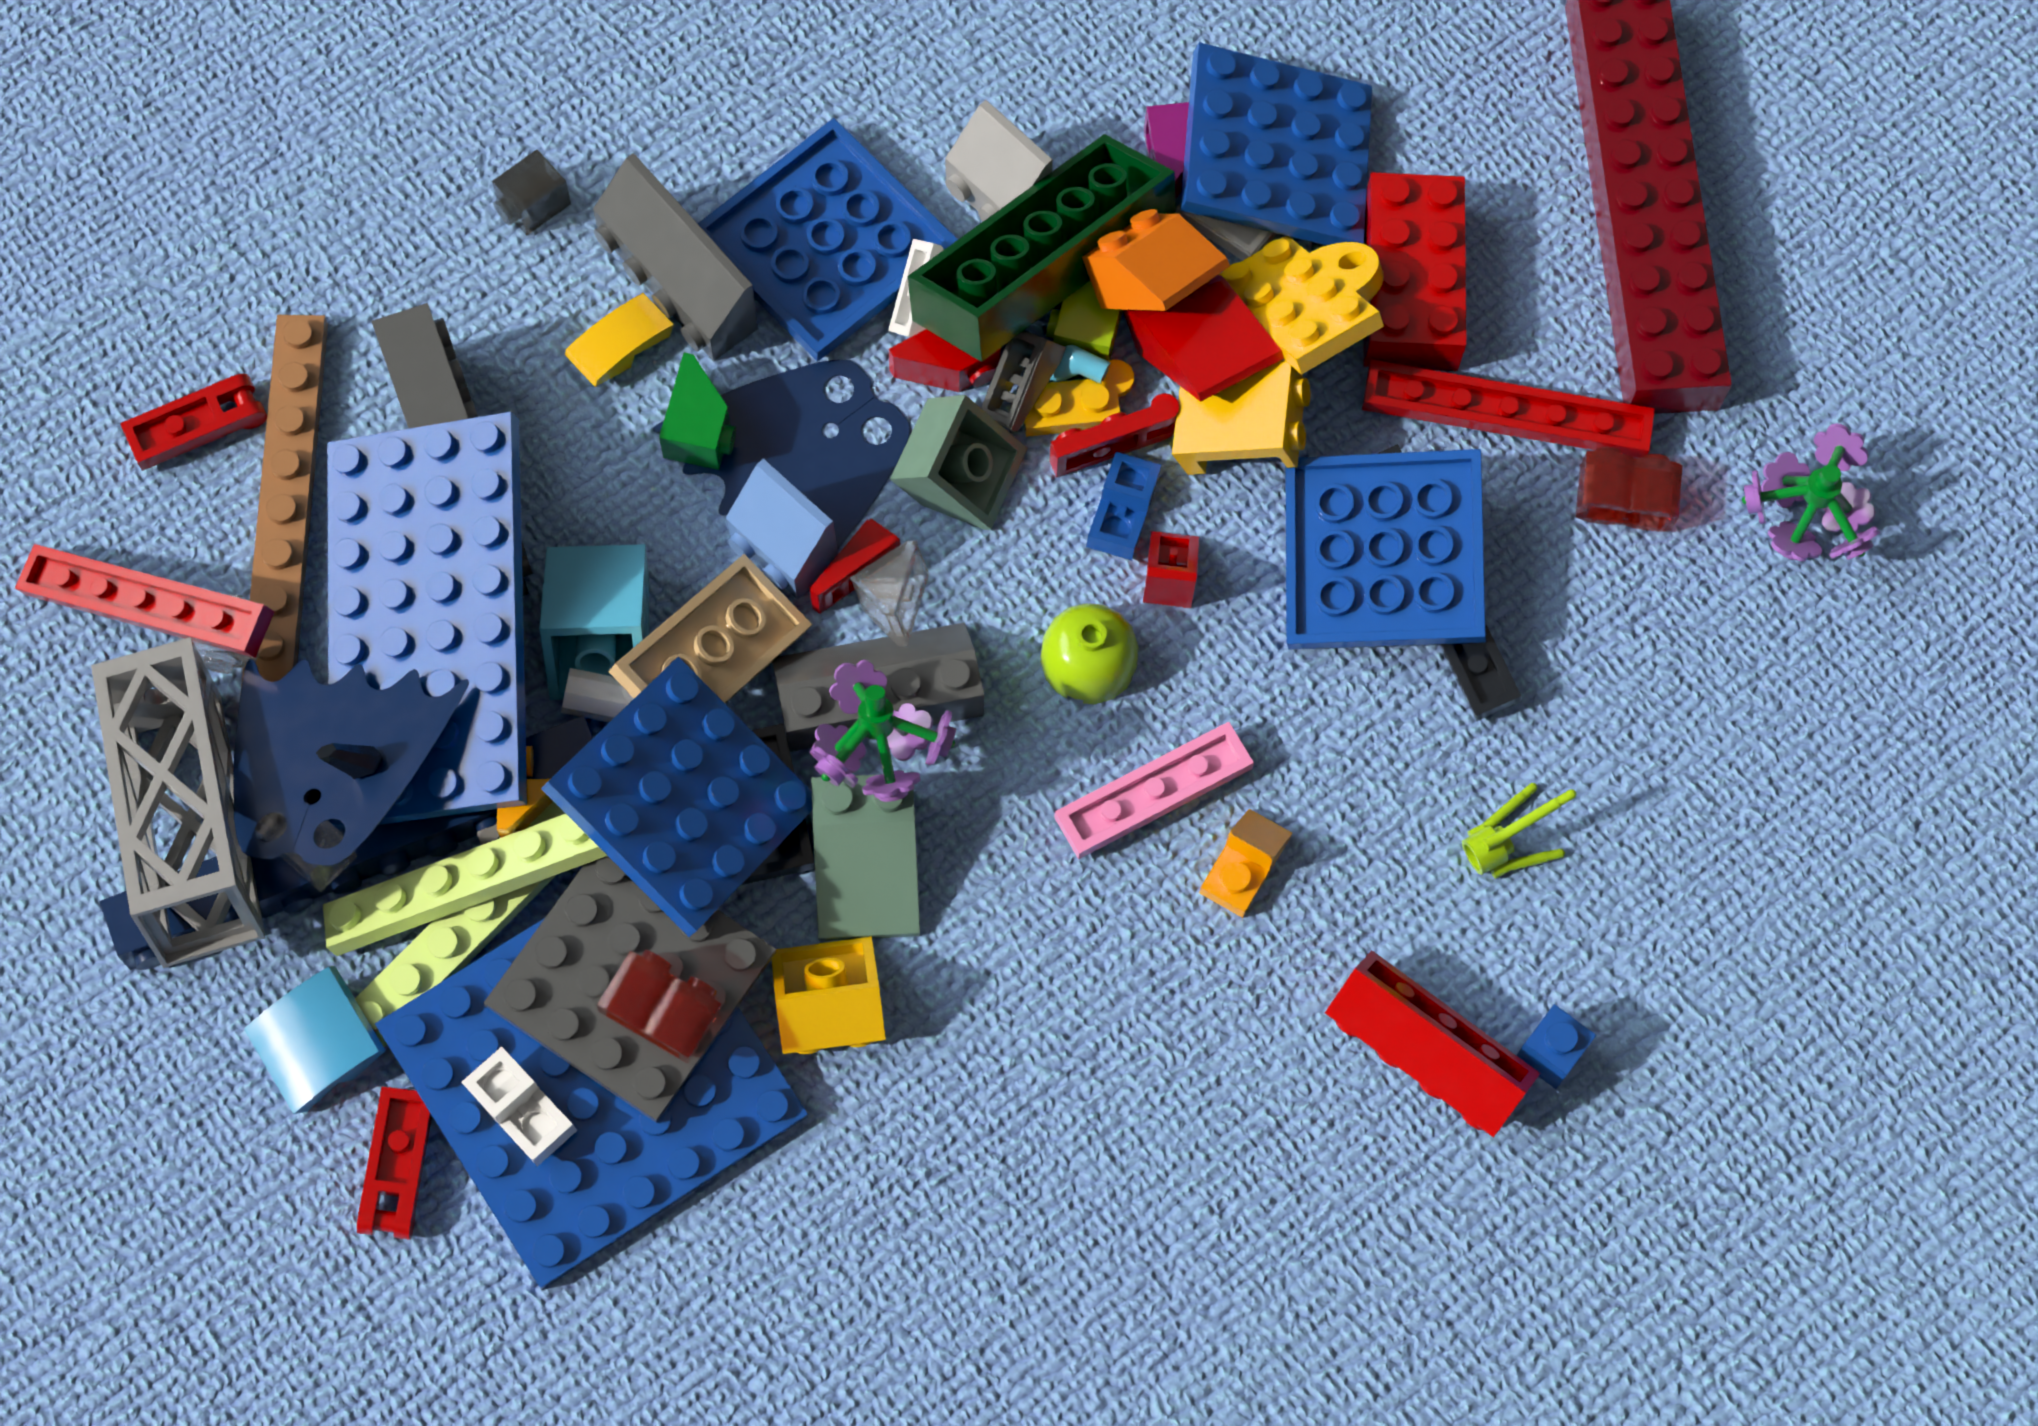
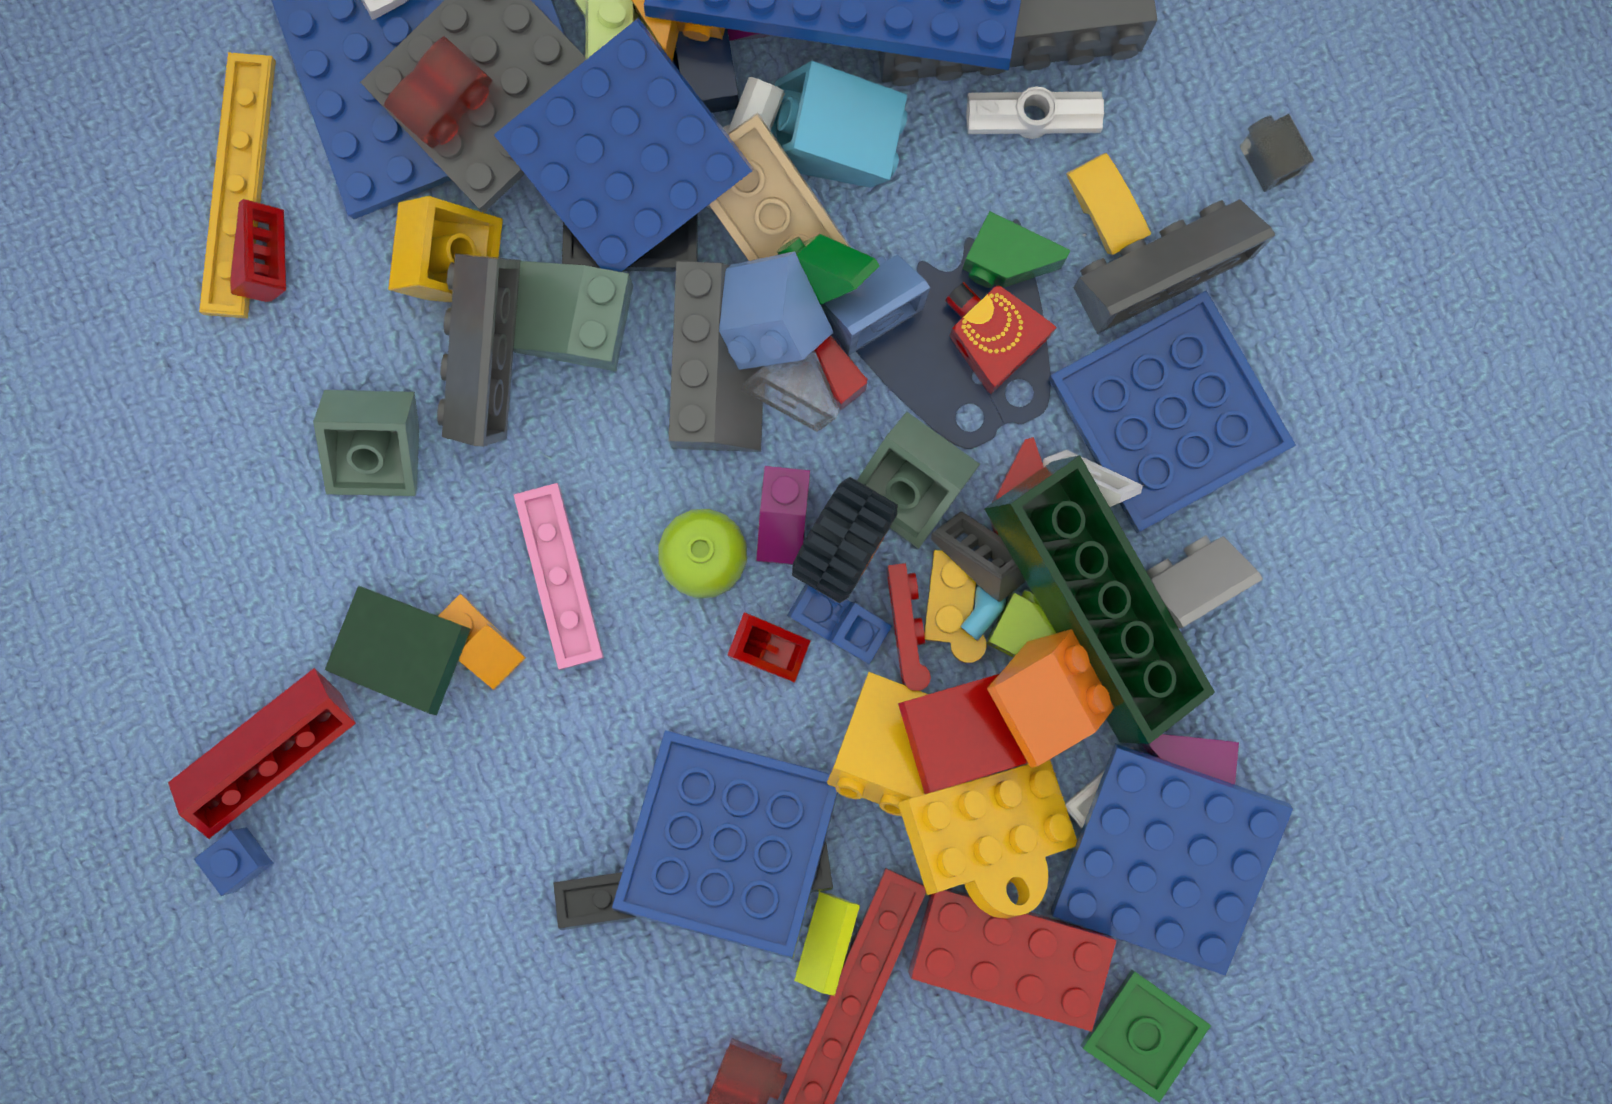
camera: 105 degrees right, 15 degrees up
medium lavender plant [810,660,956,802] -> none
lime plant [1462,783,1577,879] -> none
none -> yellow tile [199,52,276,319]
none -> red slope [230,199,286,302]
none -> sand green slope [313,390,419,496]
none -> dark green tile [325,585,471,716]
none -> dark grey slope [437,254,521,447]
none -> medium blue slope [719,251,833,370]
none -> magenta slope [756,466,810,565]
none -> green slope [777,234,880,305]
none -> black wheel [792,477,898,604]
none -> neon yellow tile [794,892,860,996]
none -> red torso [945,282,1057,394]
none -> white piece [966,86,1104,139]
none -> green plate [1080,969,1211,1103]

